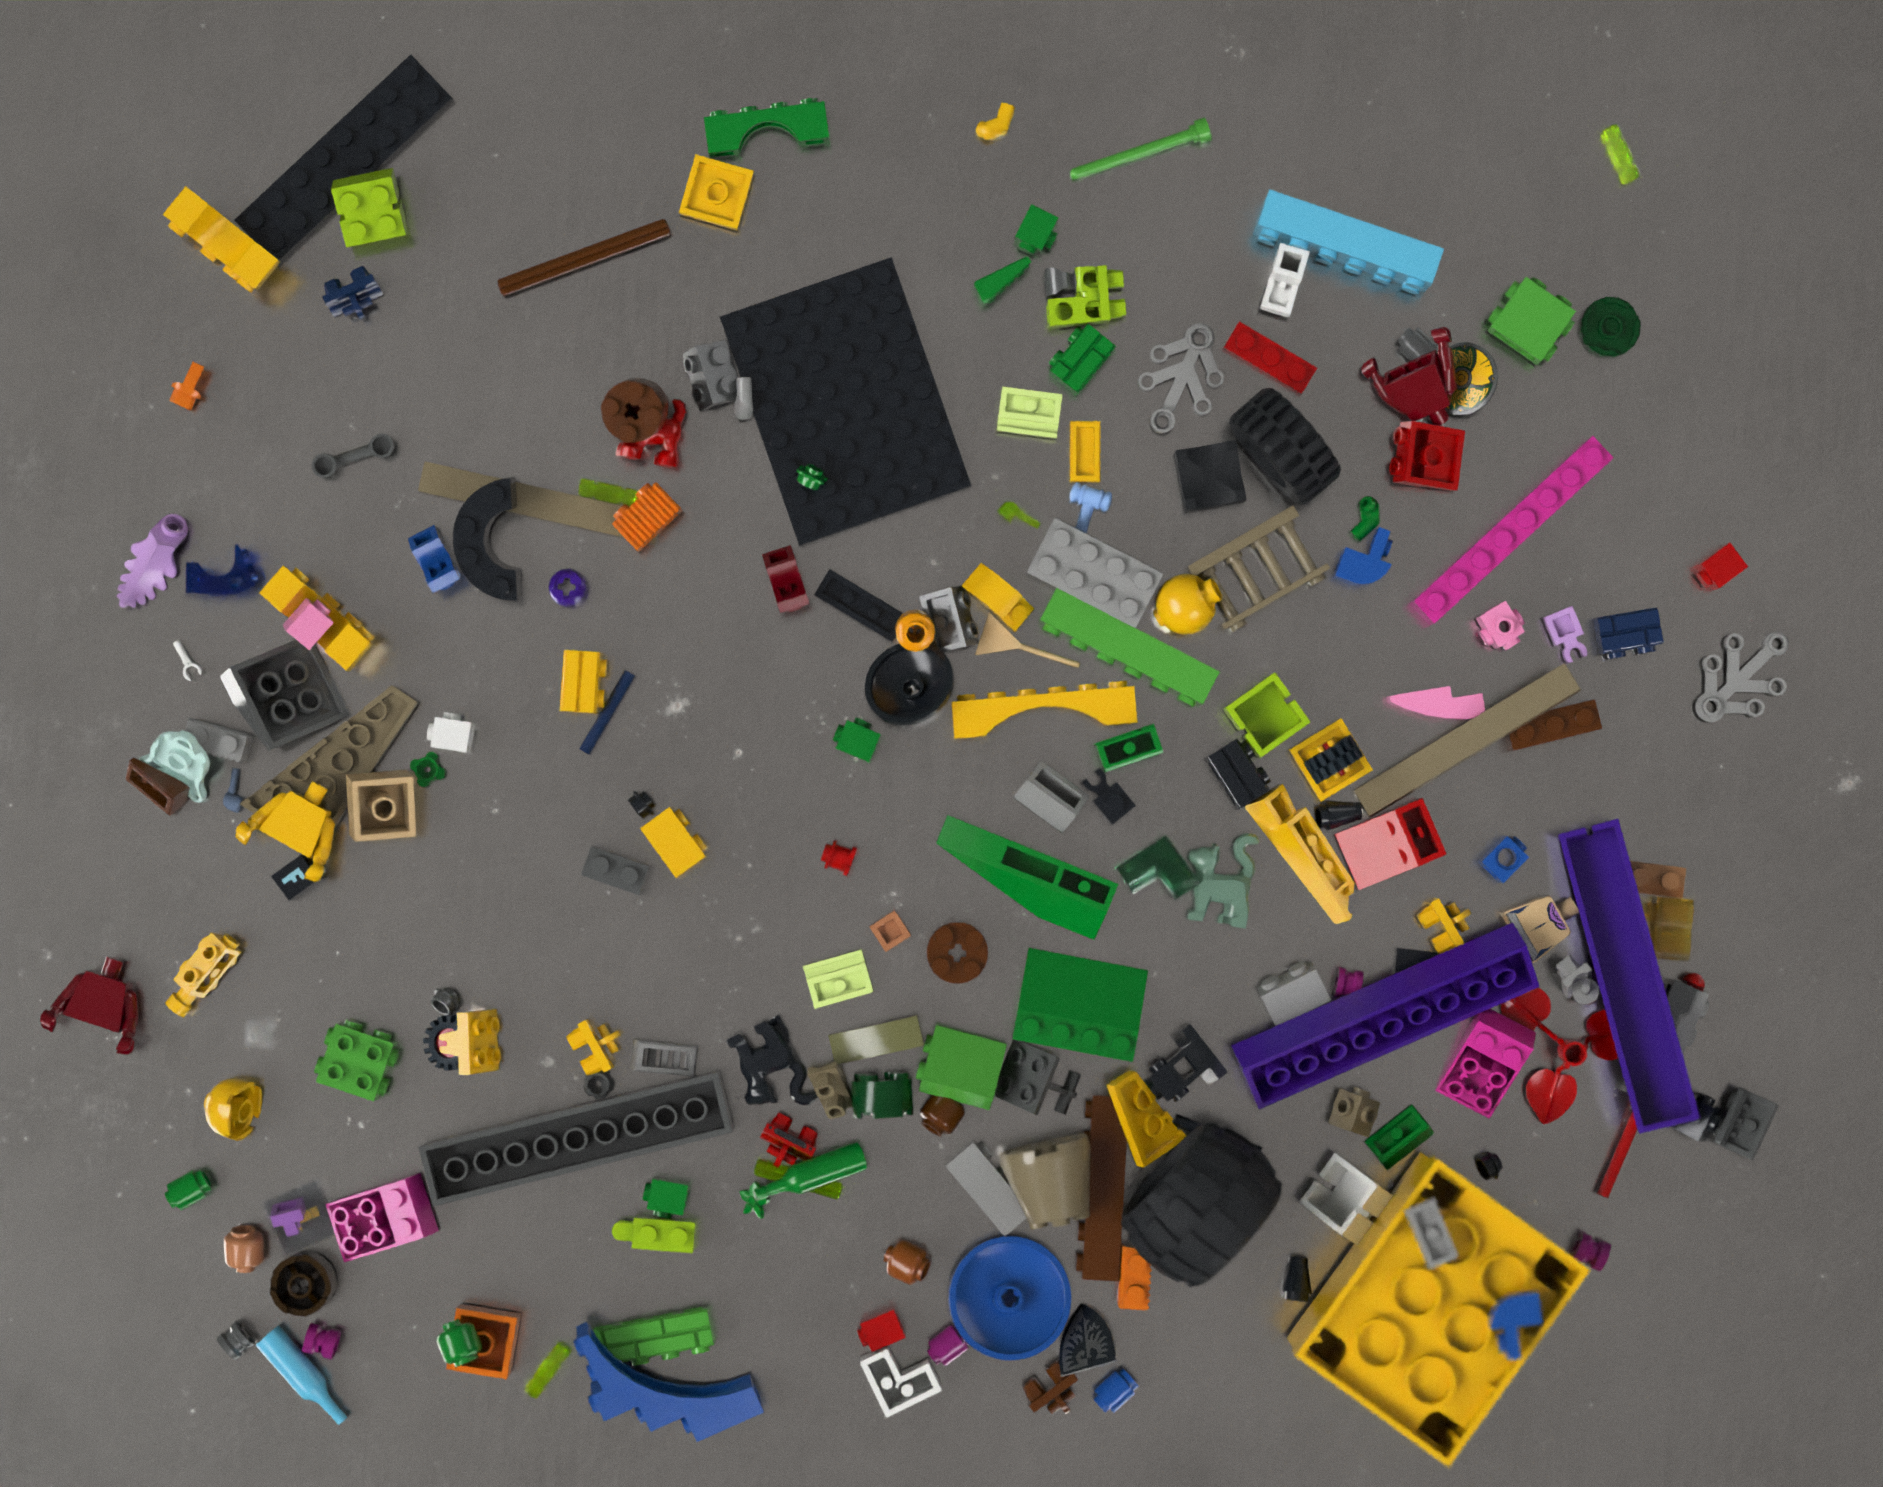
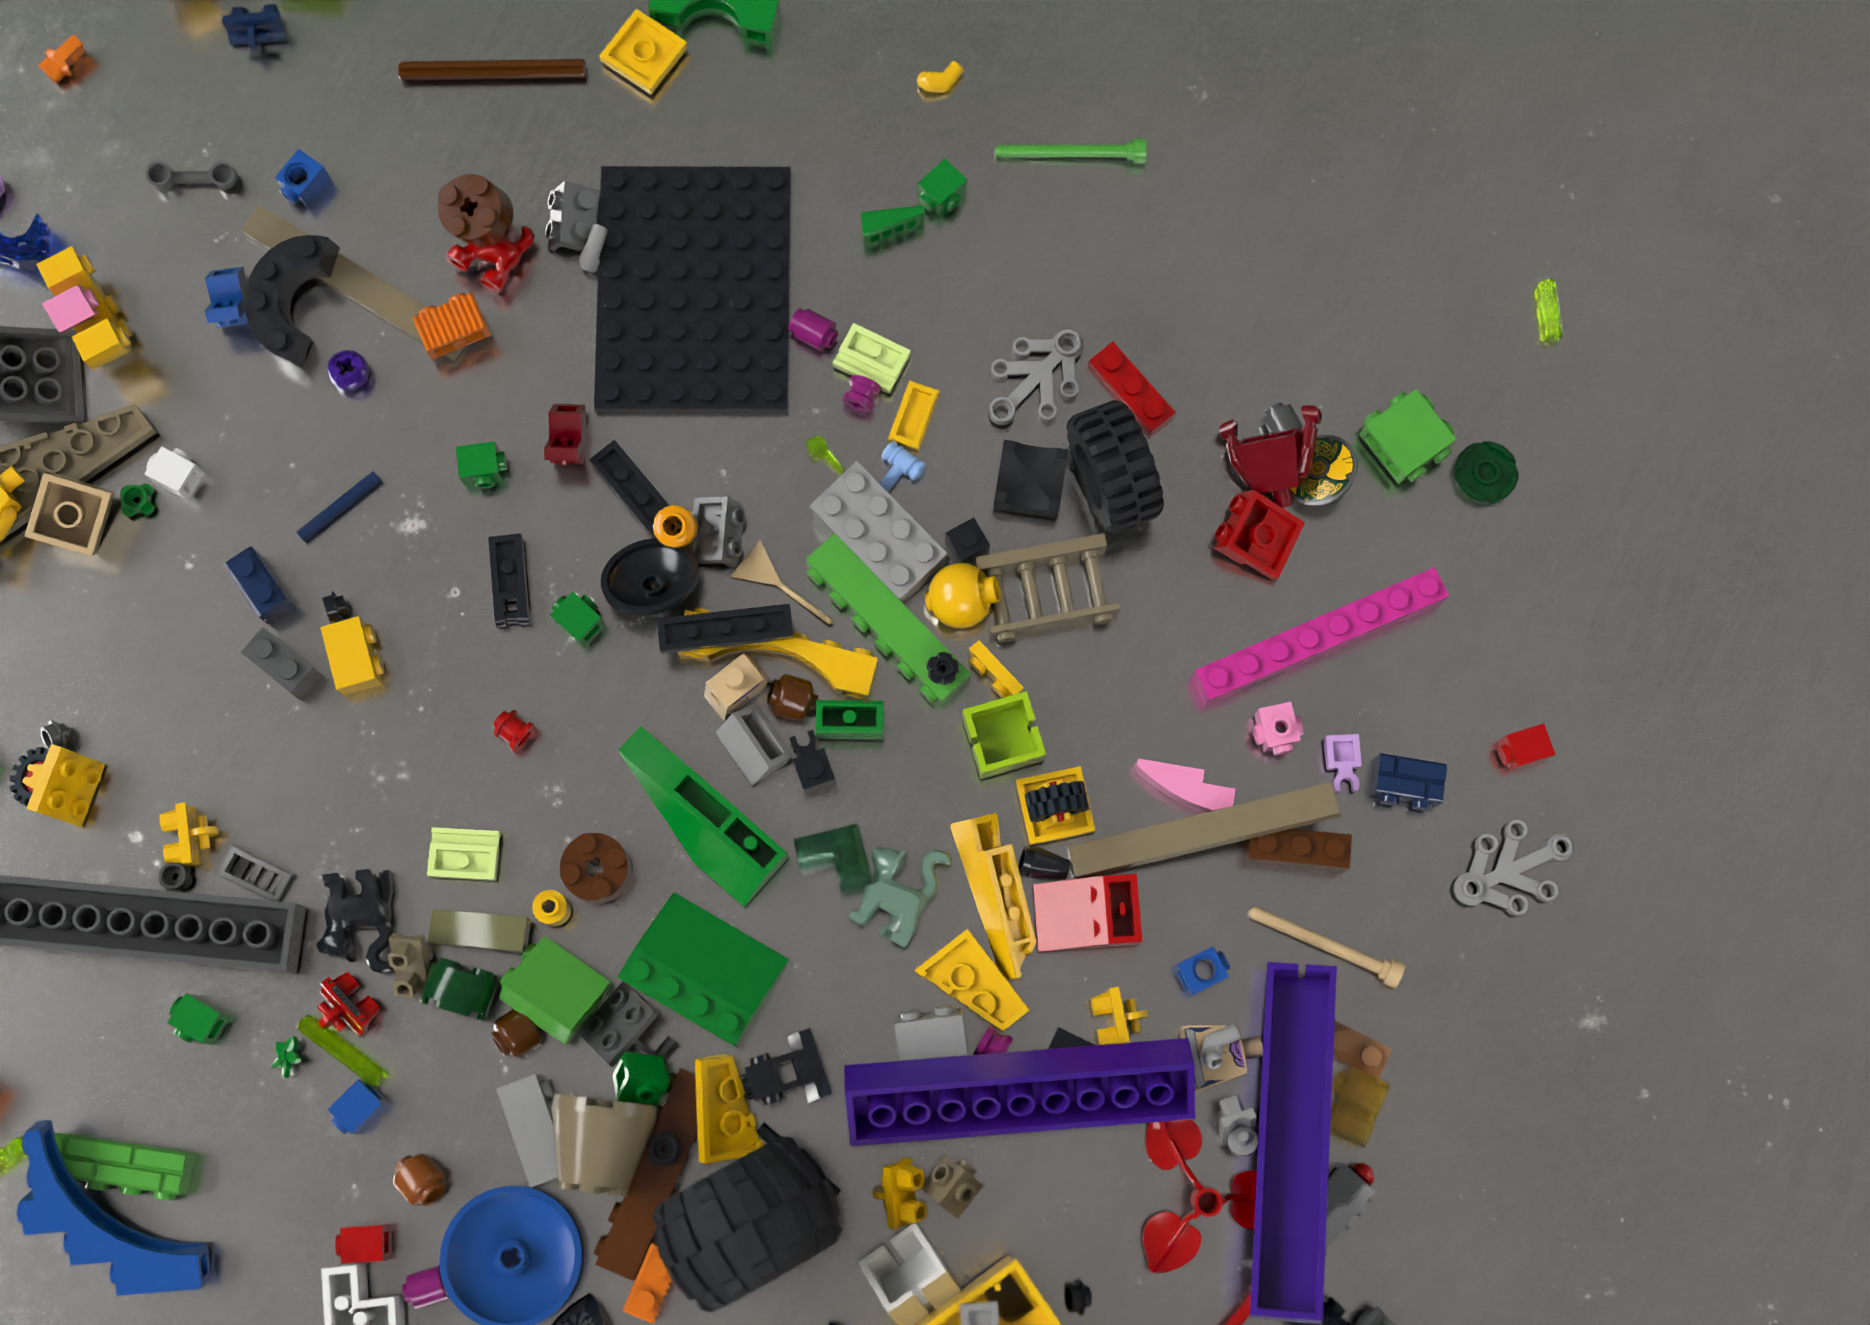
camera: 20 degrees right, 10 degrees down
yellow brick [559,650,607,714] -> none
clear neon green axle [578,478,638,507] -> none
lime brick [612,1214,698,1253] -> none
green piece [753,1141,867,1201] -> none
green plate [796,464,828,490] -> none
nougat plate [869,910,911,952] -> none
yellow brick [962,563,1035,631] -> none
lime hips [1044,265,1126,330] -> none
green brick [1048,324,1116,396] -> none
black brick [1205,738,1271,810] -> none
medium azure brick [1253,189,1444,294] -> none
white brick [1260,243,1310,318] -> none
blue brick [1332,527,1393,586] -> none
green arm [1350,496,1380,542] -> none
green slope [1364,1105,1434,1170] -> none
dark pink slope [1435,1009,1536,1119] -> none
none -> dark blue brick [223,546,296,625]
none -> blue brick [275,149,331,208]
none -> blue brick [328,1079,389,1134]
none -> green brick [456,441,508,488]
none -> black plate [488,533,531,628]
none -> yellow brick [532,890,571,927]
none -> green brick [613,1052,670,1106]
none -> black plate [648,1131,682,1167]
none -> black plate [657,604,794,654]
none -> tan torso [704,654,772,722]
none -> reddish brown head [767,674,818,721]
none -> magenta brick [788,308,838,351]
none -> magenta wheel [842,375,881,413]
none -> yellow hips [873,1158,927,1230]
none -> yellow wing [914,929,1031,1031]
none -> black plate [926,652,959,685]
none -> black brick [945,517,990,564]
none -> yellow plate [968,640,1024,698]
none -> light grey arm [1199,1023,1241,1070]
none -> tan piece [1249,907,1406,989]

